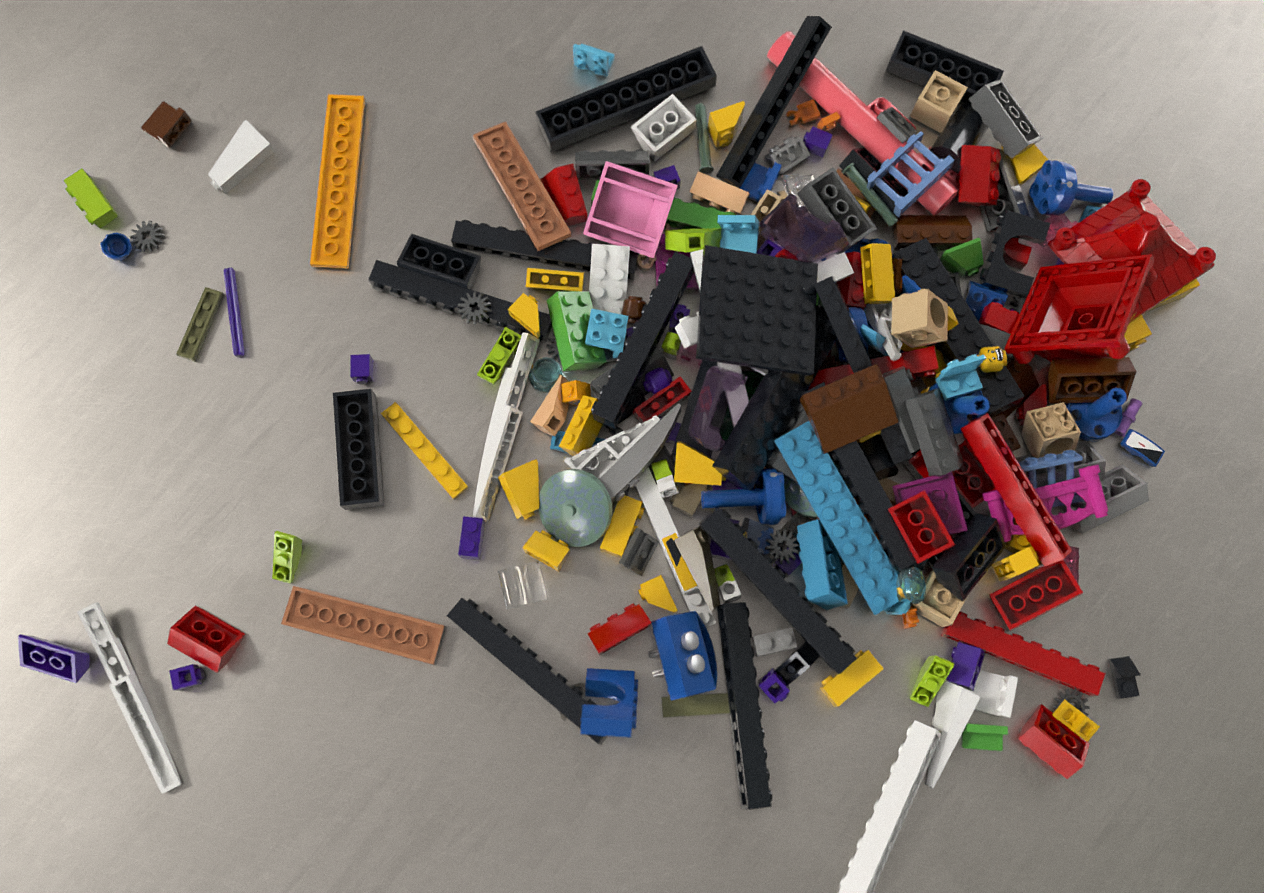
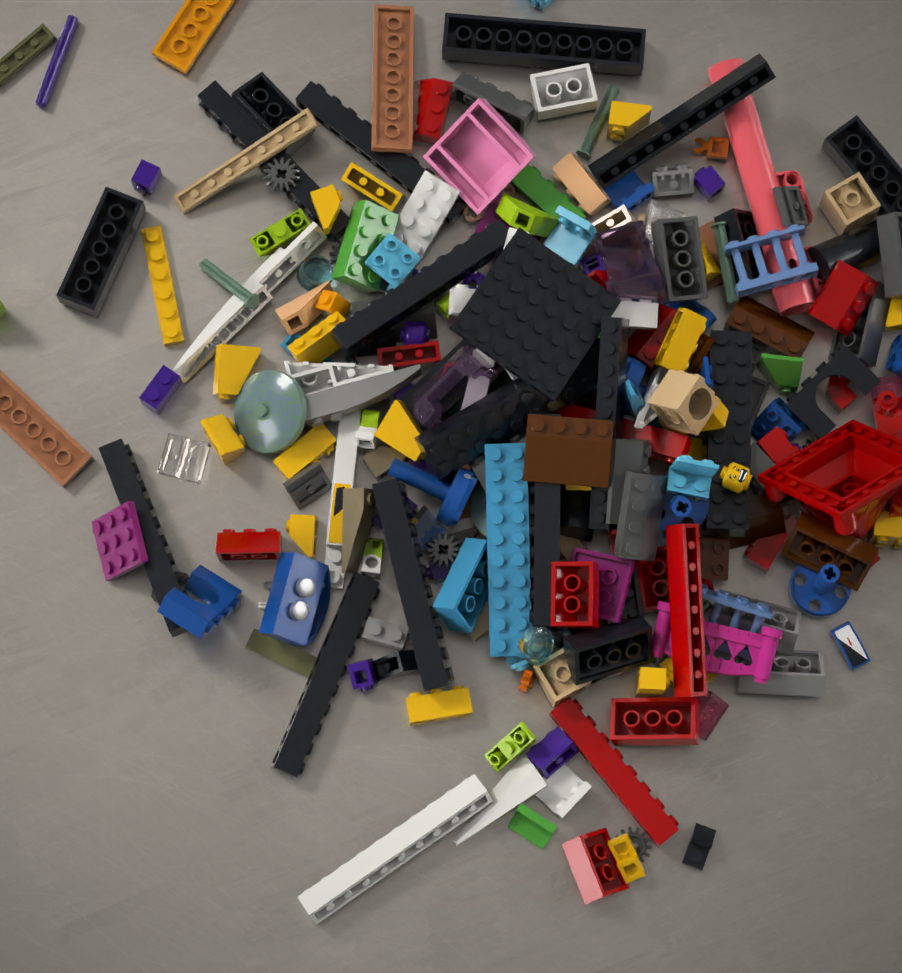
camera: 30 degrees right, 0 degrees up
reddish brown head [622,296,647,323] -> none
dark purple brick [653,165,681,189] -> none
orange plate [817,112,840,131] -> none
tan brick [1021,402,1081,458] -> none
medium lavender pin [1114,398,1143,437] -> none
none -> magenta plate [91,501,149,581]
none -> tan tile [173,108,319,214]
none -> sand green axle [199,259,260,309]

